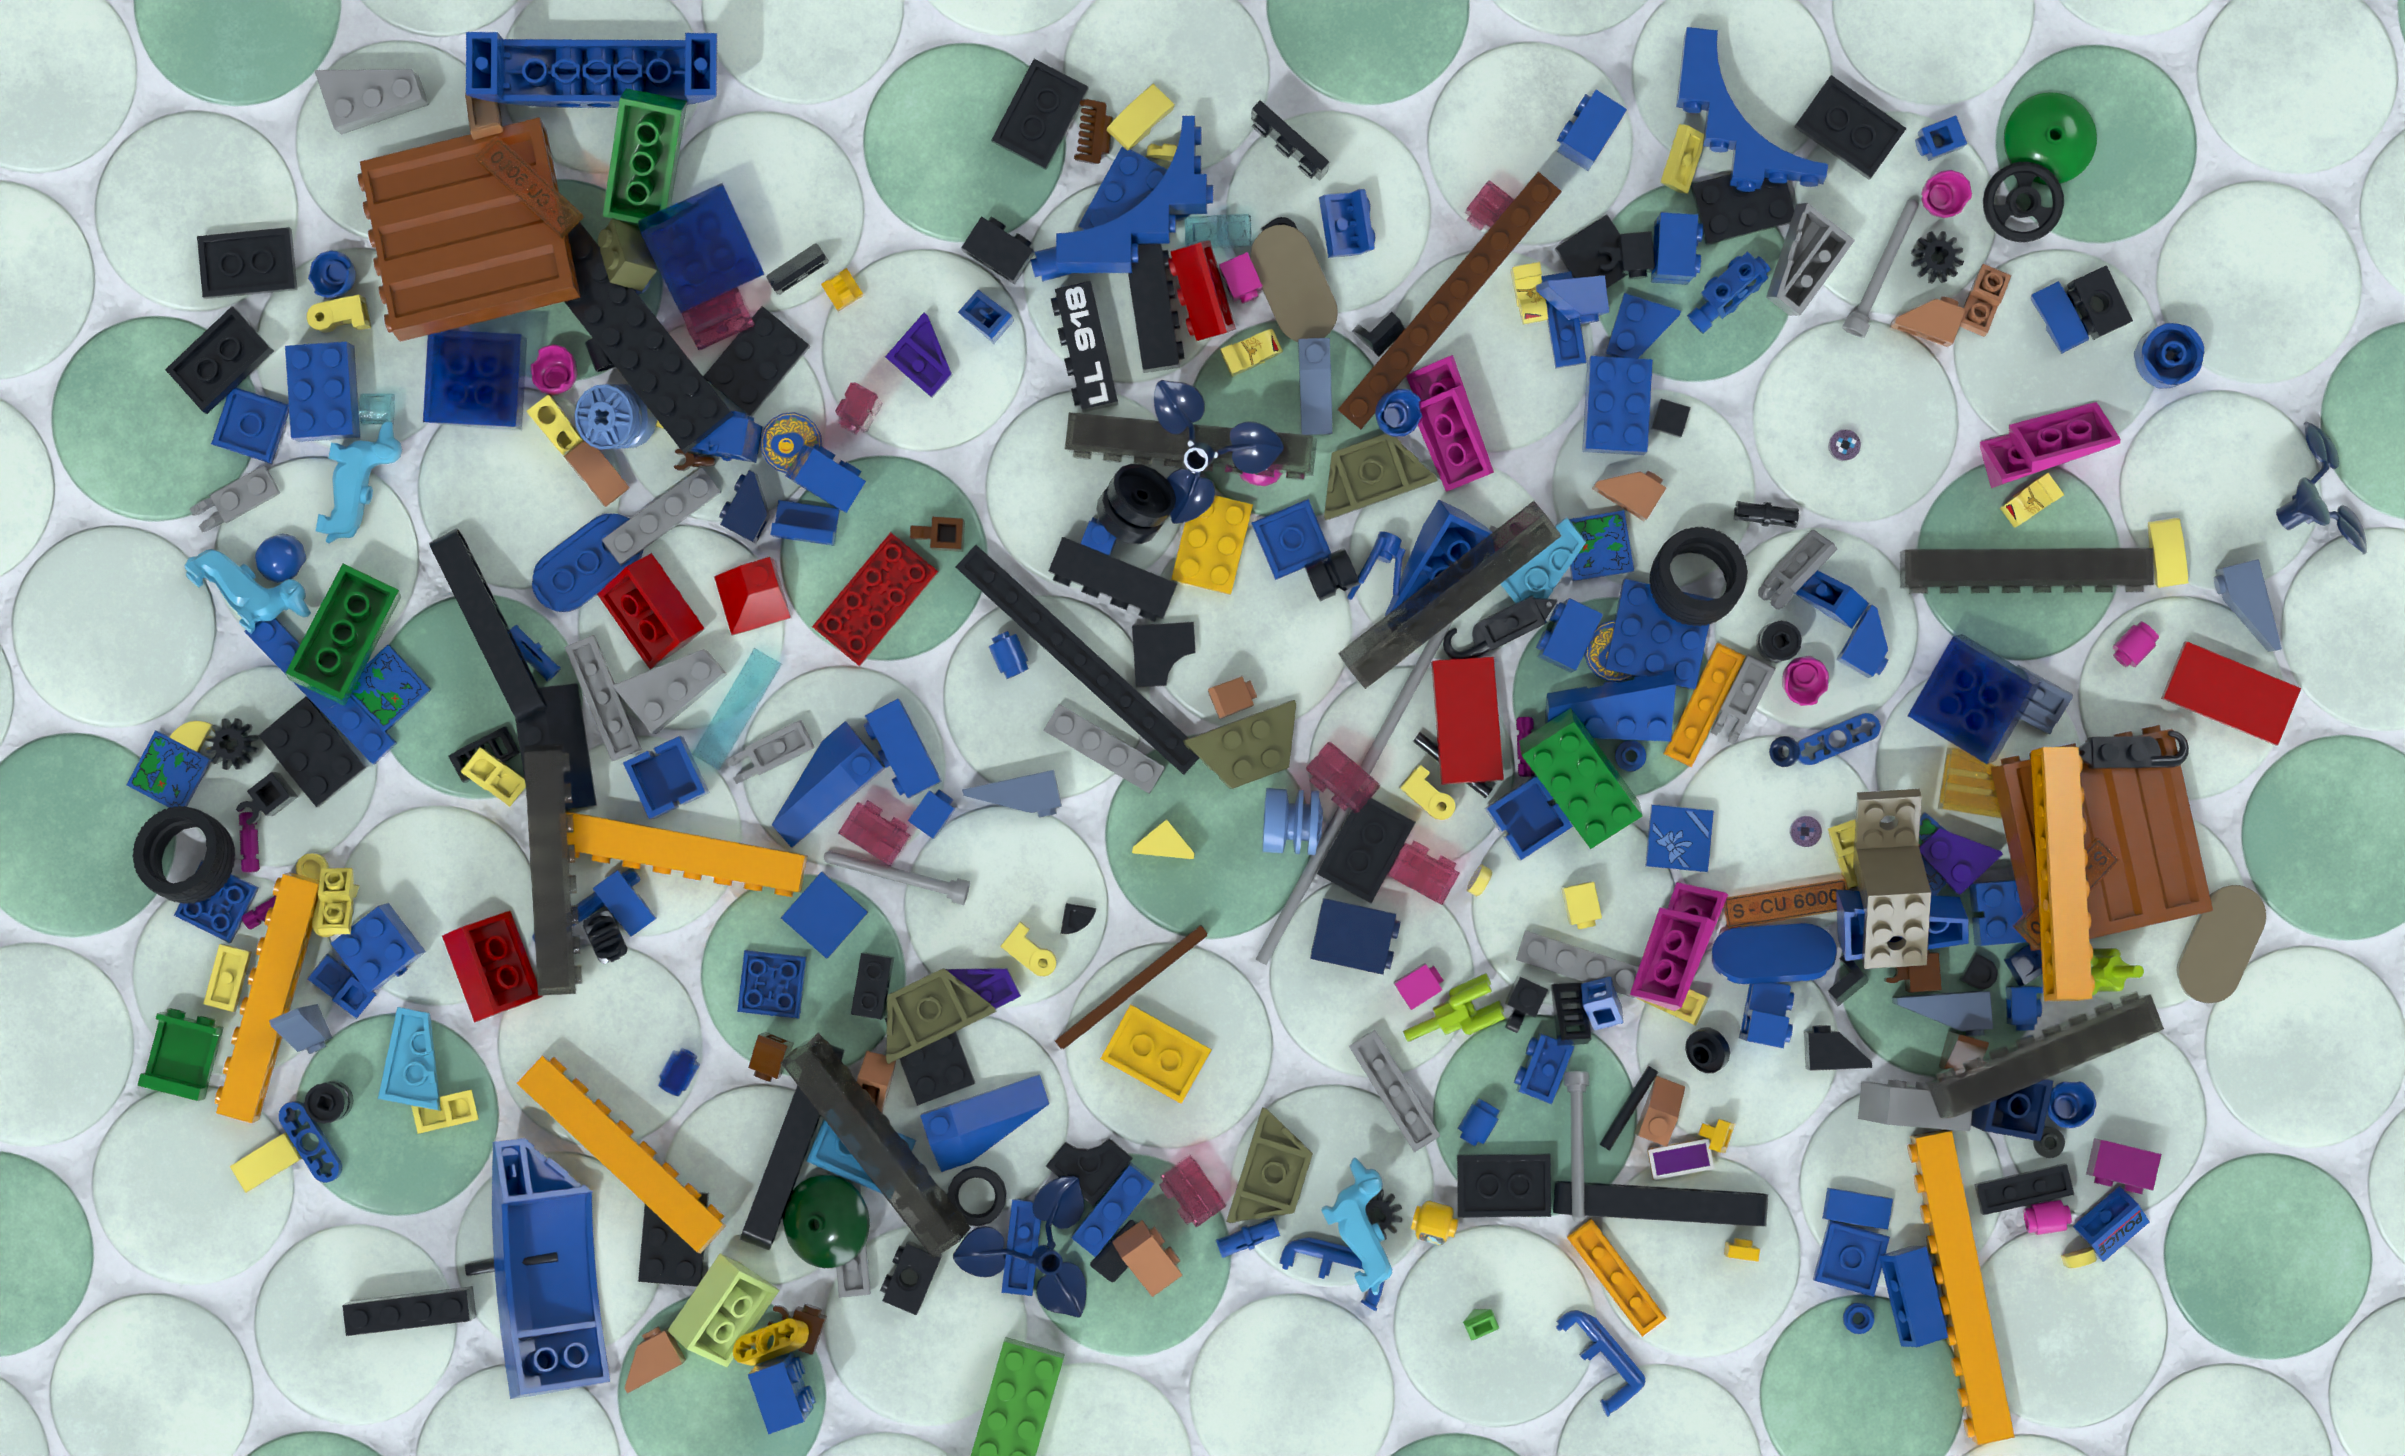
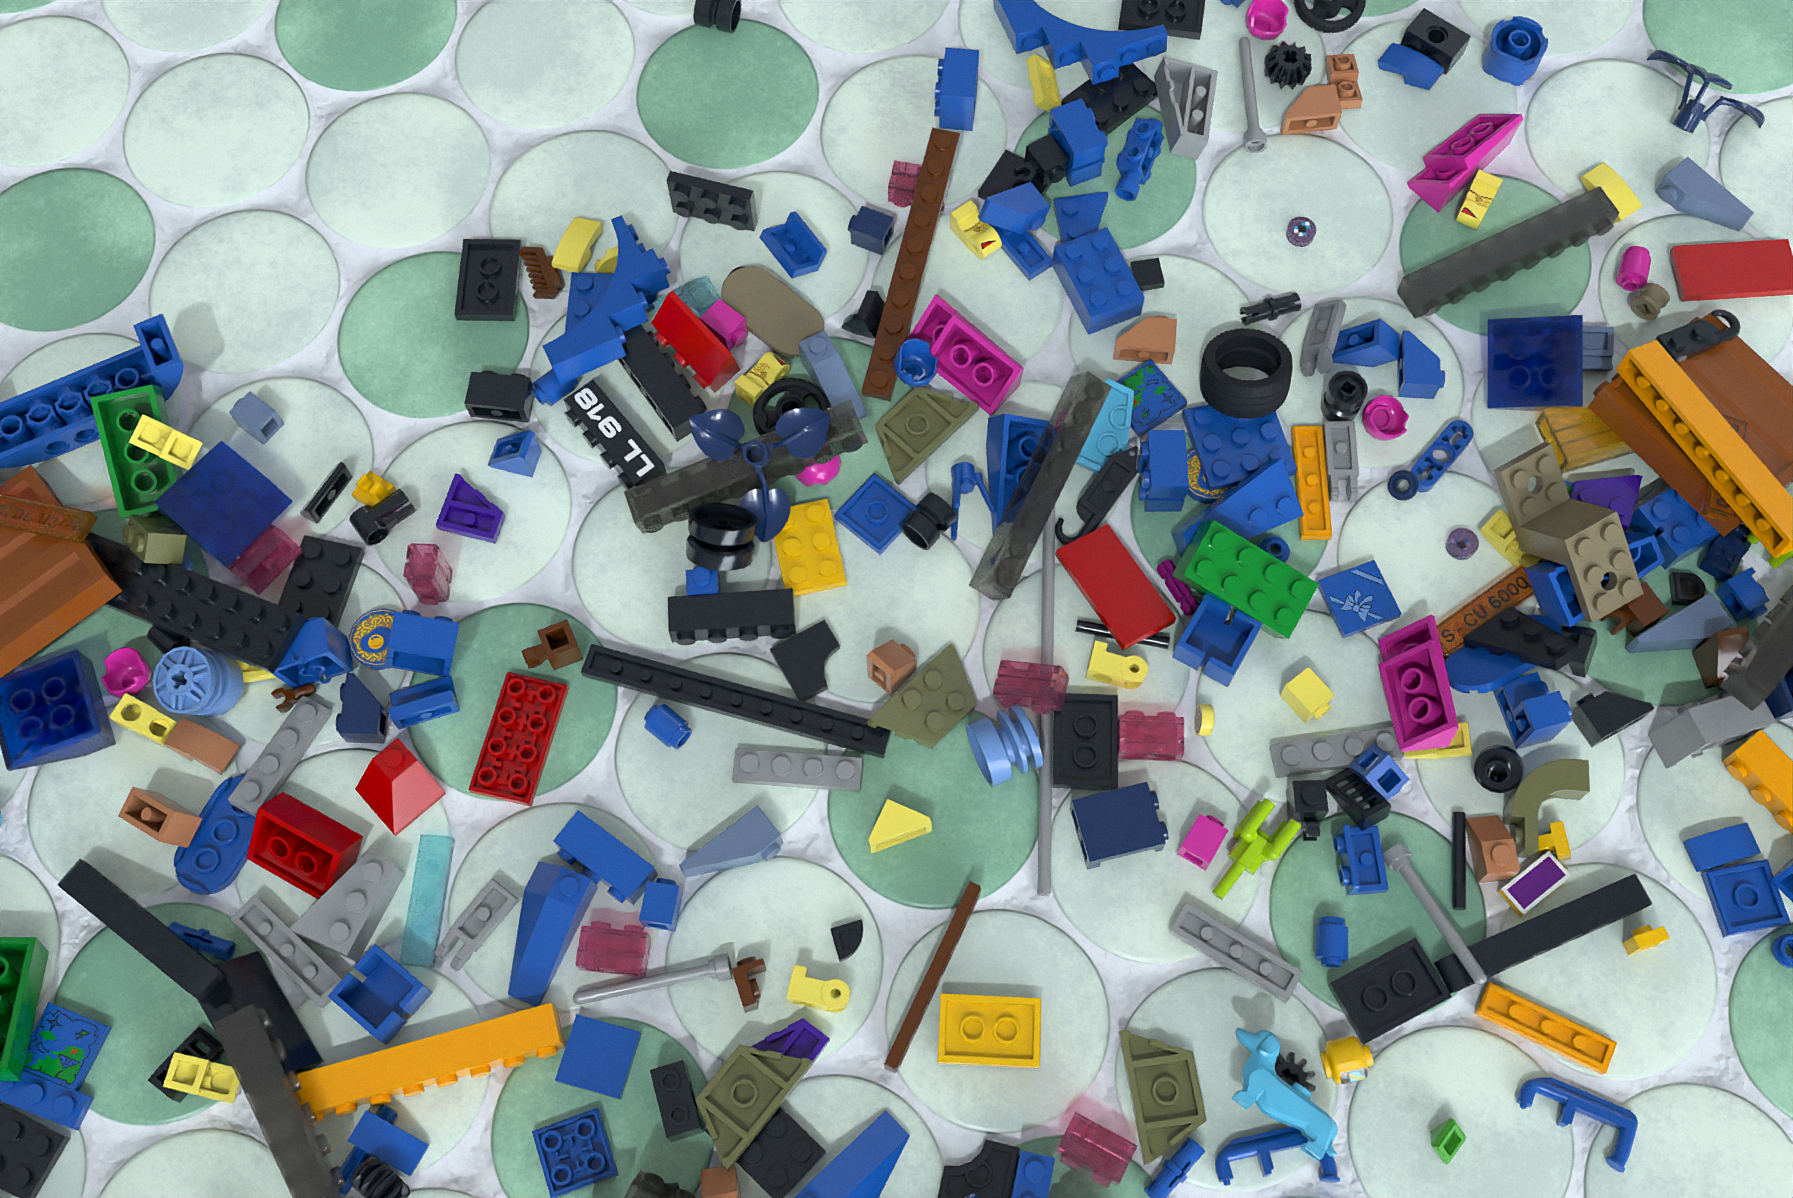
camera: 25 degrees left, 20 degrees down
none -> nougat brick [118,787,203,848]
none -> light yellow slope [129,414,203,470]
none -> sand blue brick [229,391,284,445]
none -> black piece [349,489,416,546]
none -> reddish brown bracket [731,957,766,1013]
none -> black wheel [753,378,830,450]
none -> dark blue brick [848,206,894,256]
none -> black wing [1463,606,1581,671]
none -> olive arch [1502,759,1590,858]
none -> dark tan wheel [1631,283,1670,320]

